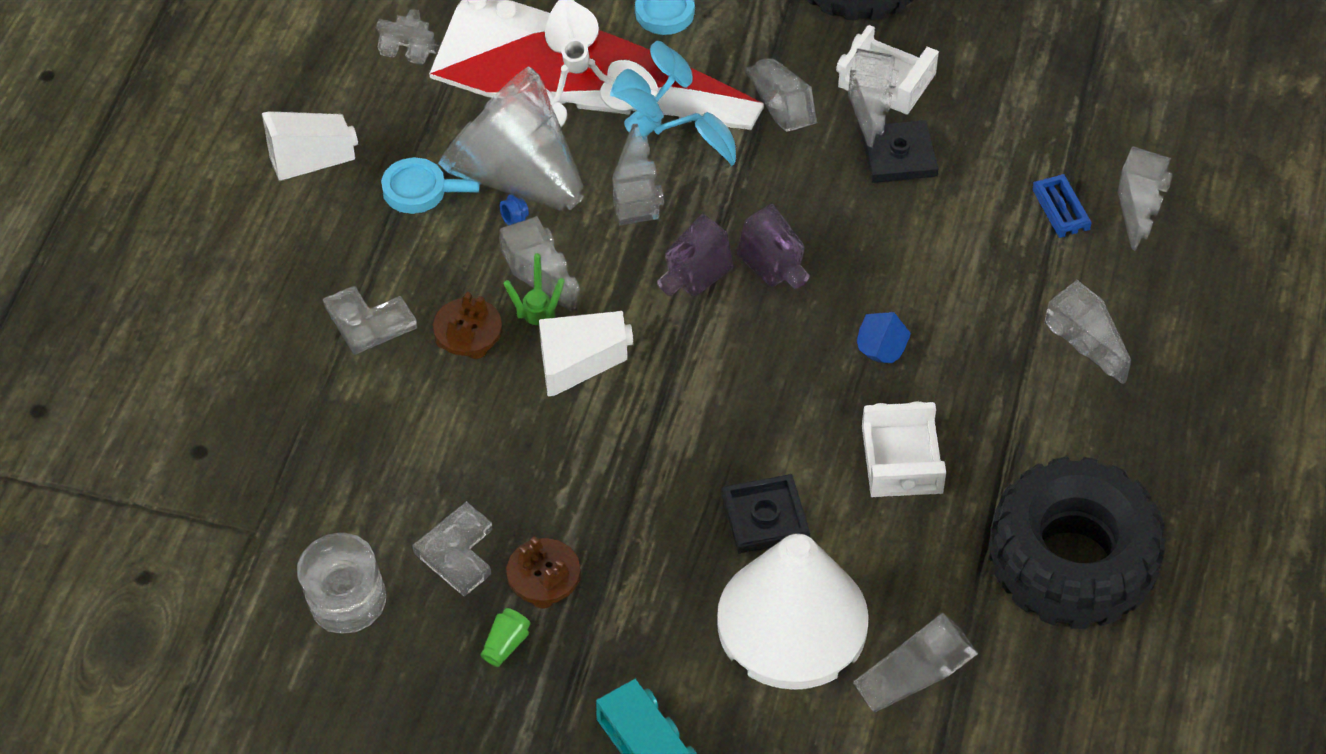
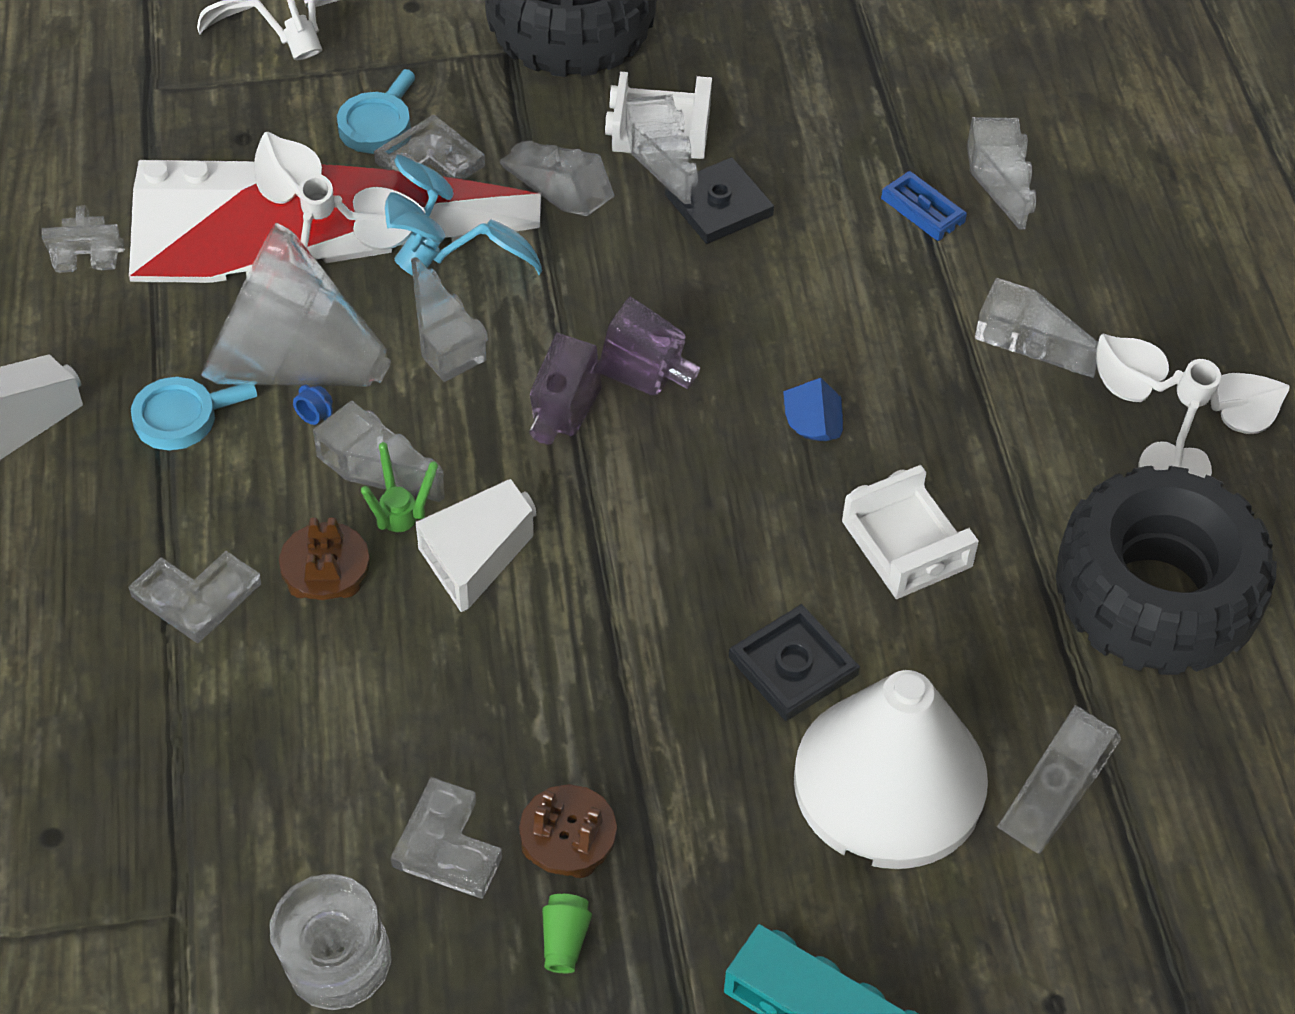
camera: 25 degrees left, 0 degrees up
none -> clear plate [374,115,485,180]
none -> white plant [1096,333,1290,478]

